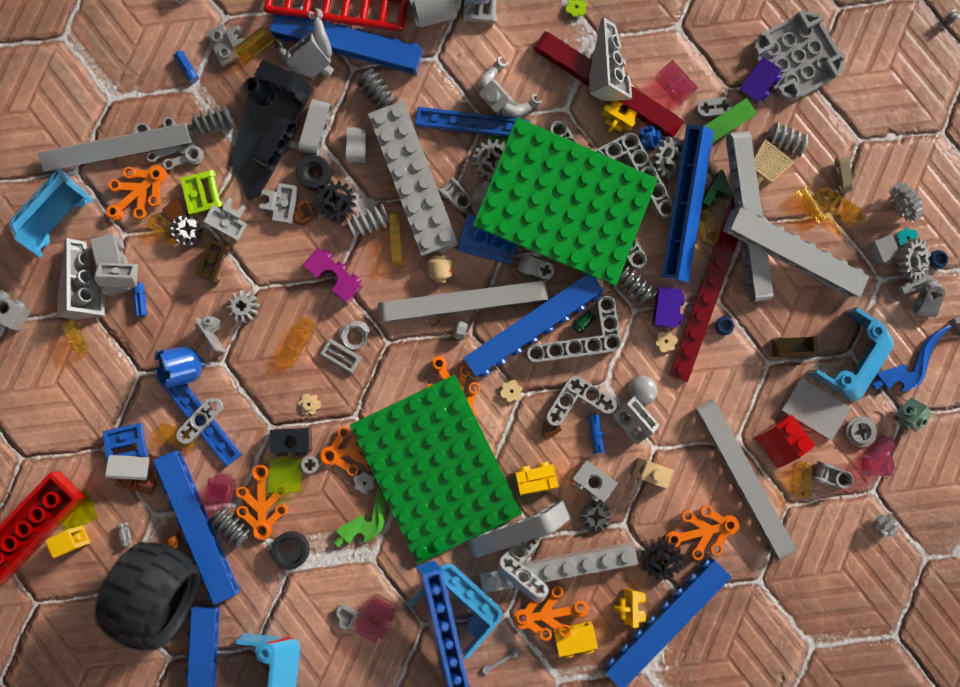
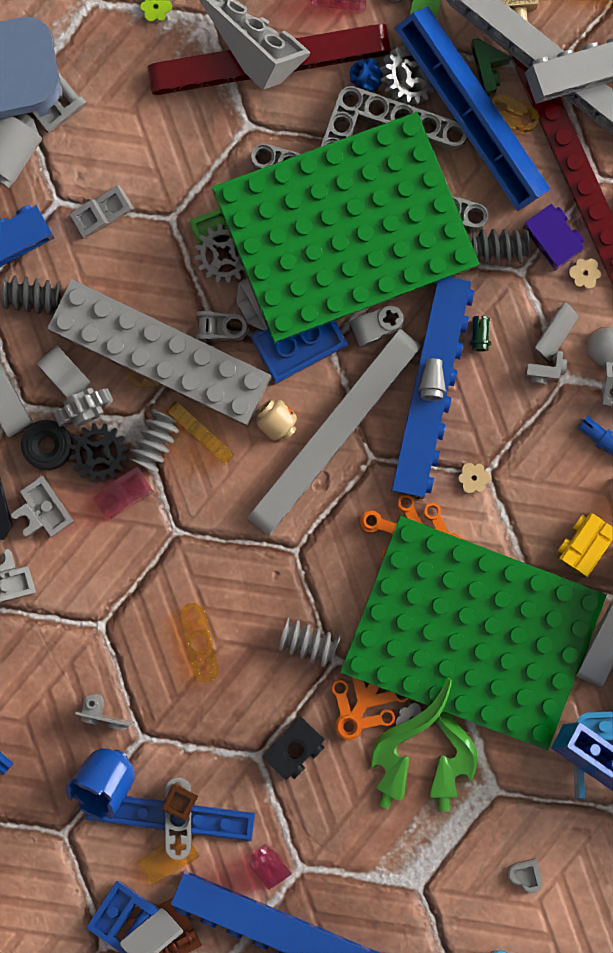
camera: 40 degrees left, 0 degrees up
dark brown panel [195,239,232,284] -> none
dark grey piece [208,506,250,550] -> none
light grey gear [226,290,260,323] -> none
orange plant [236,464,288,540] -> none
clear neon green piece [269,457,302,495] -> none
black tyre [271,531,310,570] -> none
reddish brown tile [294,200,318,225] -> none
tan plant [298,394,321,415] -> none
light grey bush [301,456,320,474] -> none
magenta arch [303,247,363,304] -> none
light grey tile [320,338,362,374] -> none
light grey piece [338,321,370,349] -> none
clear pink brick [355,593,397,643] -> none
blue tile [415,107,530,138] -> none
light grey tile [454,321,468,341] -> none
light grey torso [478,56,542,118] -> none
light grey beam [526,296,621,363] -> none
reddish brown tile [542,414,562,439] -> none
light grey beam [546,376,617,426] -> none
yellow hips [601,101,637,133] -> none
none -> light grey gear [54,388,113,427]
none -> light grey slope [70,185,134,238]
none -> clear pink slope [93,466,154,521]
none -> reddish brown tile [161,783,198,822]
none -> light grey piece [279,617,341,667]
none -> bright green piece [371,678,453,809]
none -> light grey cone [418,358,446,401]
none -> light grey bracket [525,351,567,384]
none -> light grey slope [533,302,578,361]

